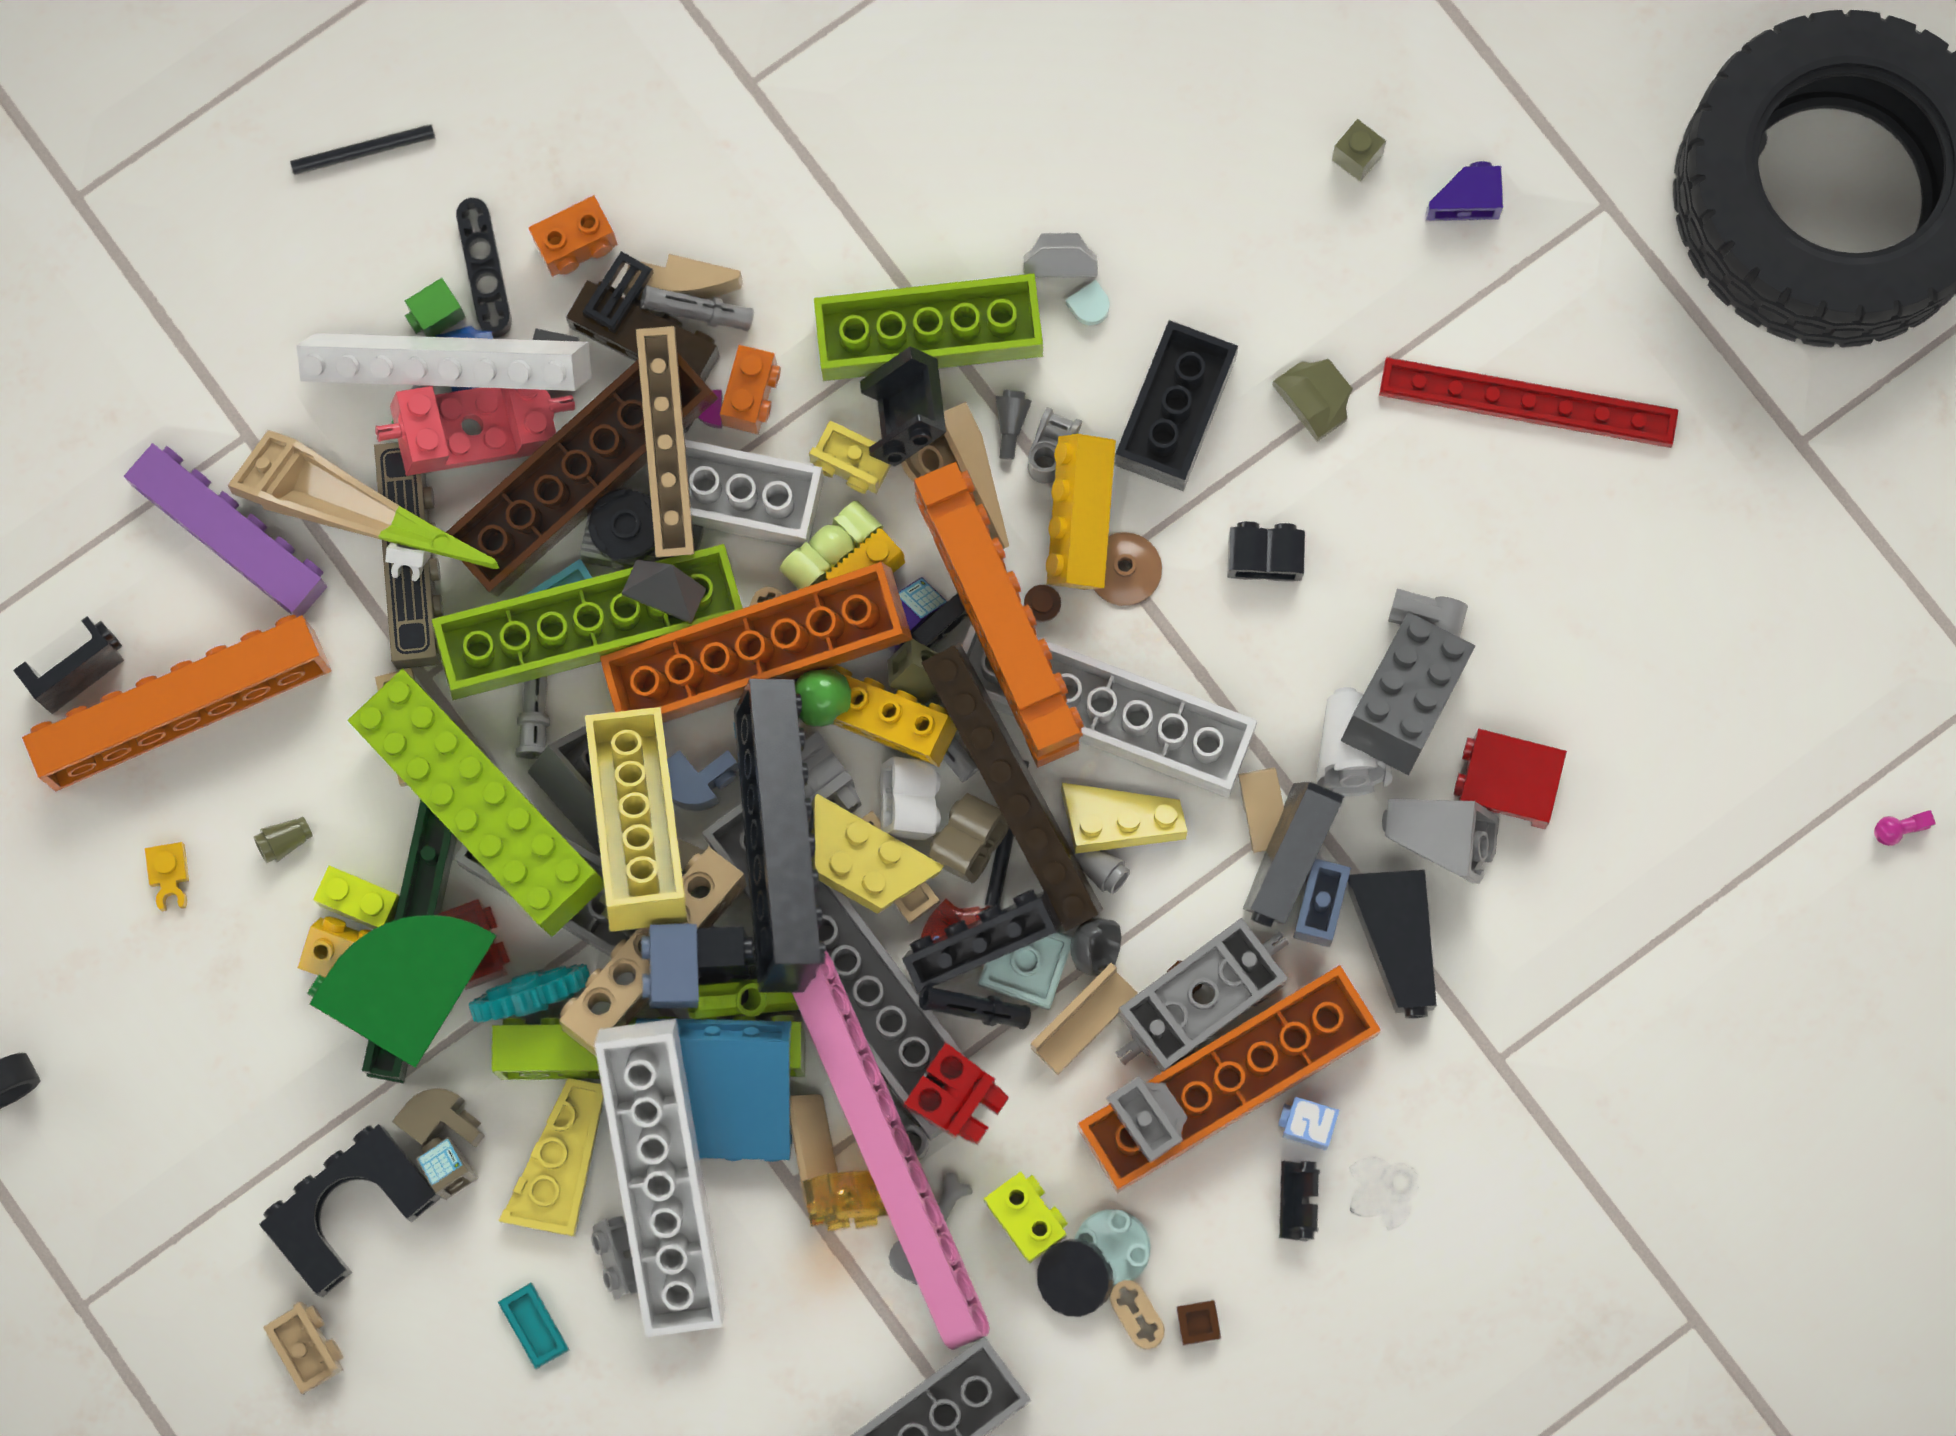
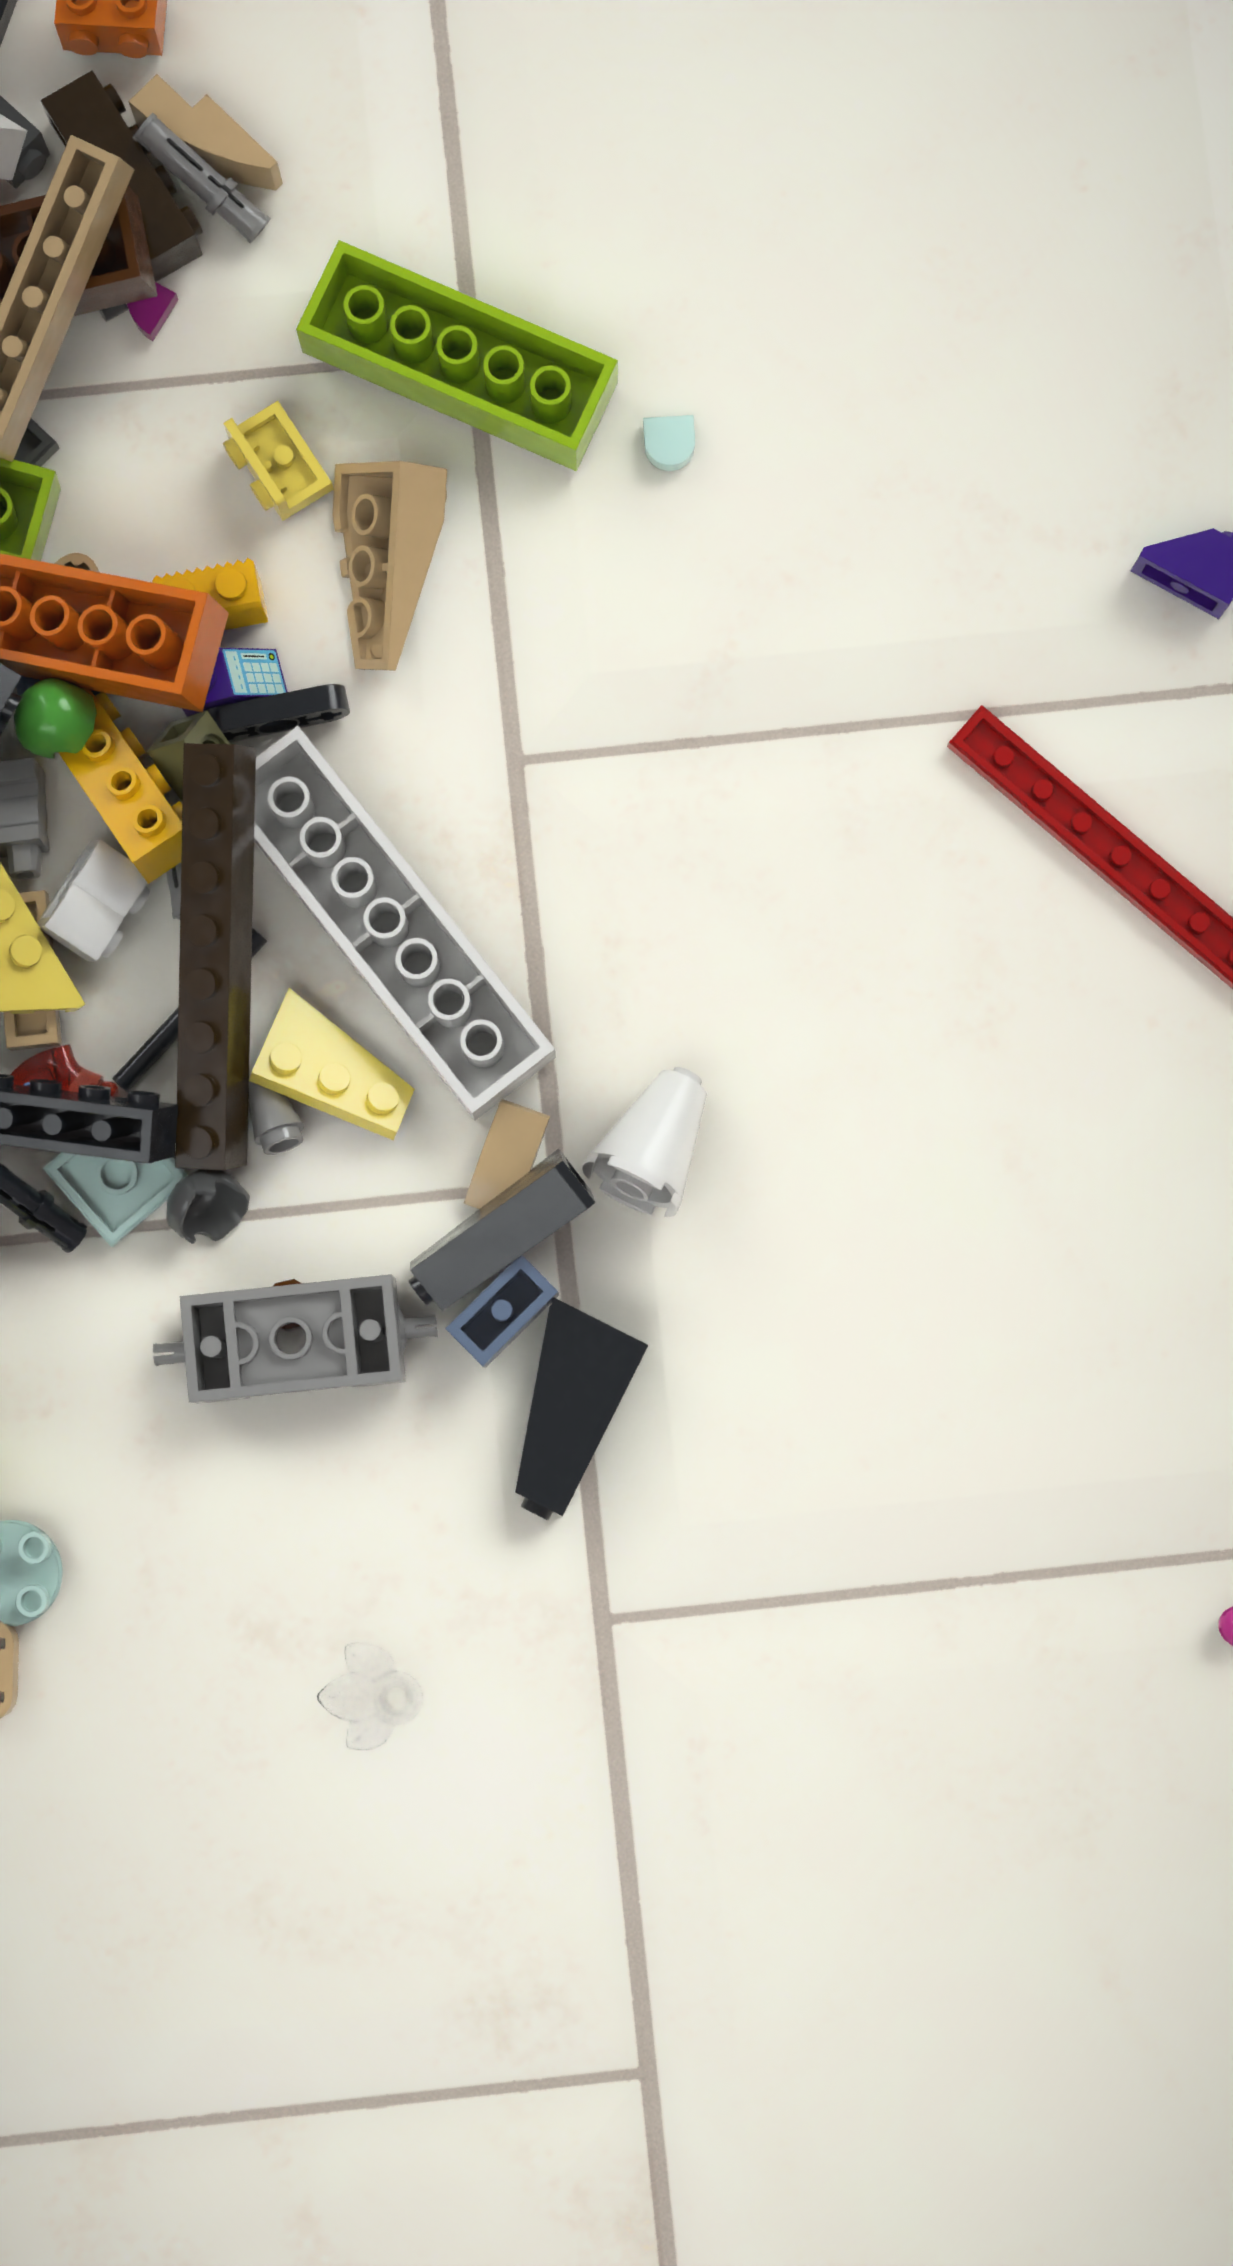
camera: 25 degrees right, 5 degrees up
black tile [582,251,654,334] -> none
white brick [685,439,824,547] -> none
orange brick [720,345,781,435] -> none
yellowish green piece [779,500,884,590] -> none
black panel [860,346,946,467] -> none
orange brick [914,462,1084,768] -> none
dark tan brick [928,793,1009,884] -> none
dark grey cone [996,390,1032,460] -> none
light grey slope [1024,233,1098,277] -> none
reddish brown plate [1024,585,1061,622] -> none
light grey piece [1028,407,1082,484] -> none
tan panel [1031,963,1138,1075] -> none
yellow brick [1046,434,1116,590] -> none
orange brick [1077,965,1381,1194] -> none
medium nougat dish [1094,533,1162,606] -> none
light grey slope [1107,1076,1188,1163] -> none
black brick [1114,320,1238,491] -> none
reddish brown plate [1176,1300,1221,1346] -> none
black brick [1227,521,1305,581] -> none
olive slope [1272,359,1353,442] -> none
brick [1278,1097,1339,1150] -> none
black hinge [1279,1161,1320,1241] -> none
olive brick [1332,119,1386,182] -> none
dark grey brick [1341,612,1476,775] -> none
light grey slope [1382,799,1499,884] -> none
light grey piece [1388,589,1468,637] -> none
red panel [1453,728,1567,829] -> none

